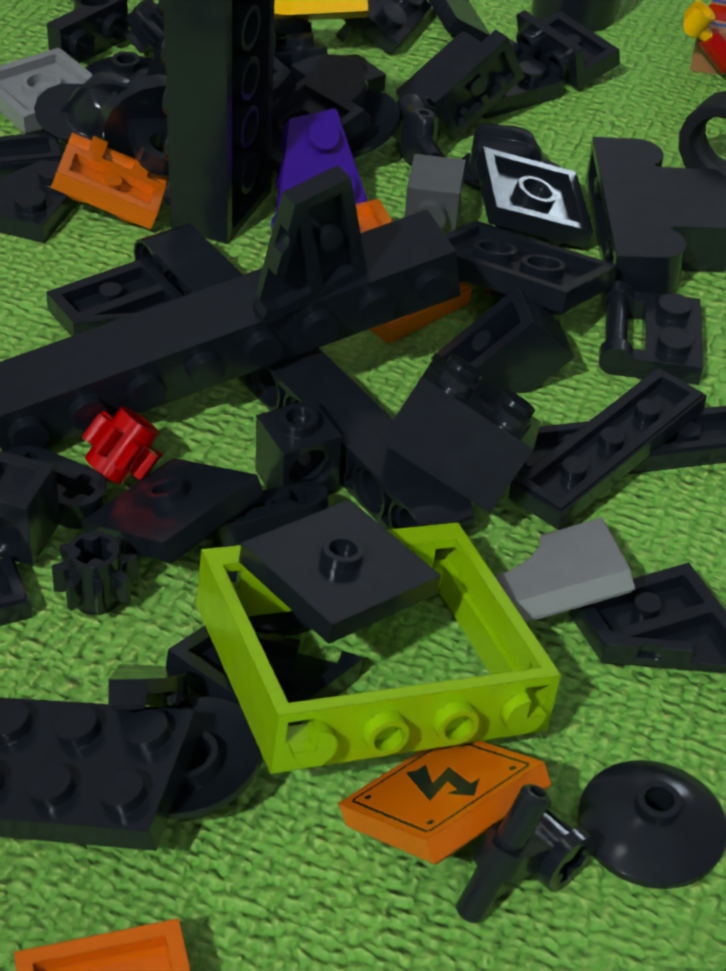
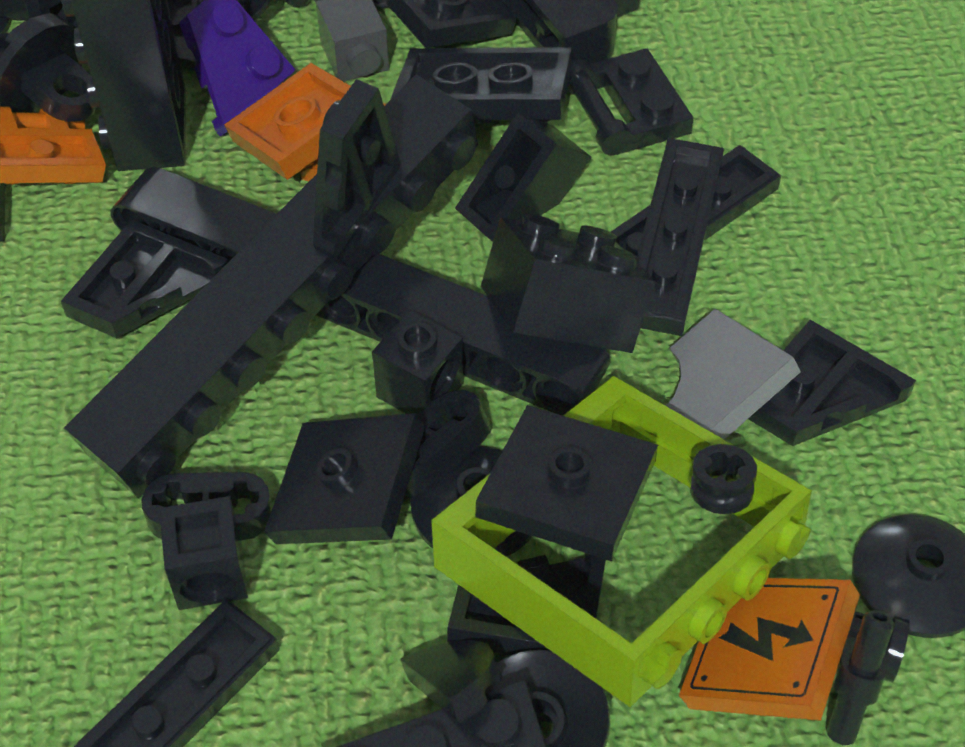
camera: 25 degrees left, 10 degrees up
black gear [51,531,138,615] -> none
red gear [82,406,163,485] -> none
none -> black bush [690,444,757,515]

